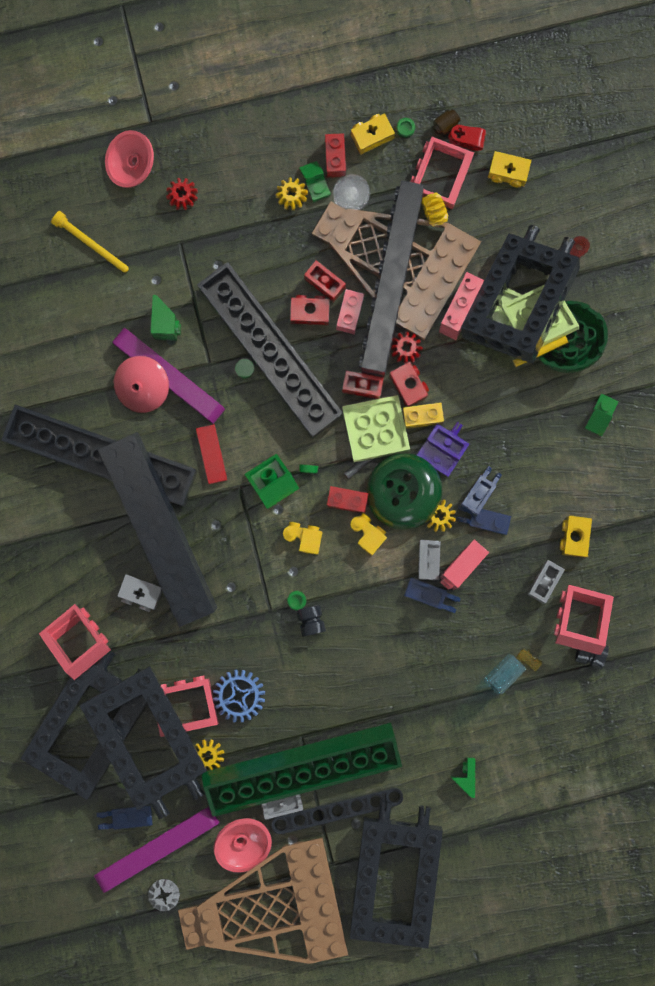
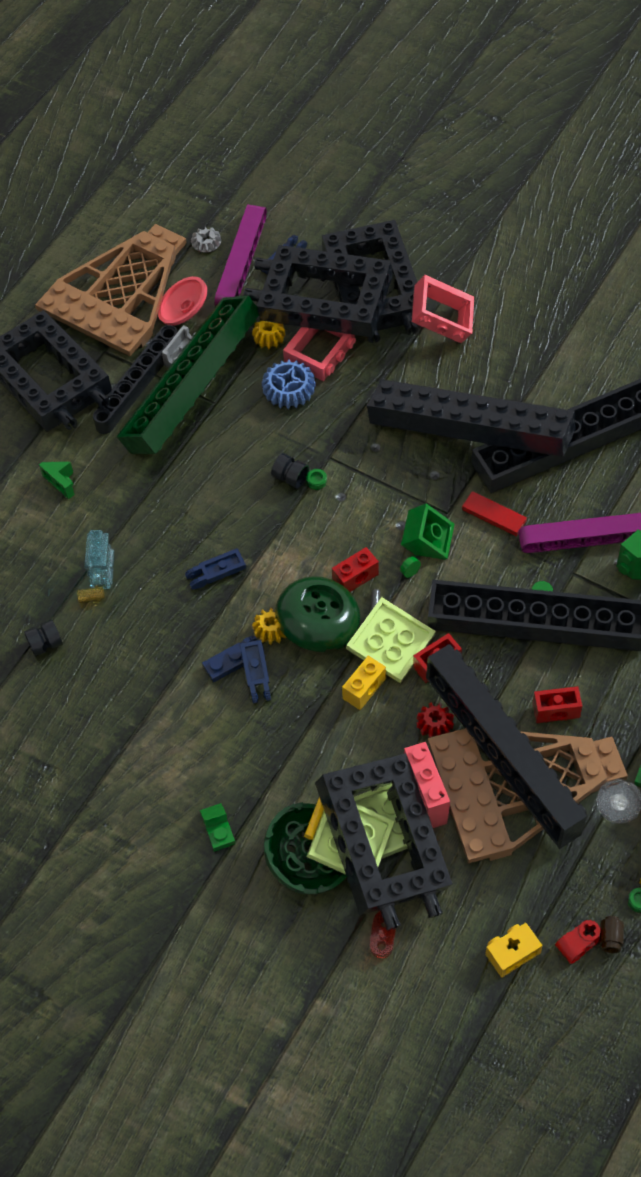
camera: 140 degrees right, 25 degrees down
coral dish [114,356,169,413] -> none
light grey brick [118,575,162,612] -> none
yellow brick [283,522,323,555] -> none
brick [290,295,329,325] -> none
coral brick [336,289,364,335] -> none
yellow brick [351,513,387,556] -> none
brick [389,362,429,407] -> none
coral window [411,137,474,209] -> none
dark purple plate [417,422,469,477] -> none
light grey hinge [418,540,441,580] -> none
yellow gear [422,193,448,227] -> none
coral window [439,539,489,590] -> none
light grey brick [527,560,565,604] -> none
coral window [554,585,614,655] -> none
yellow brick [560,516,592,558] -> none

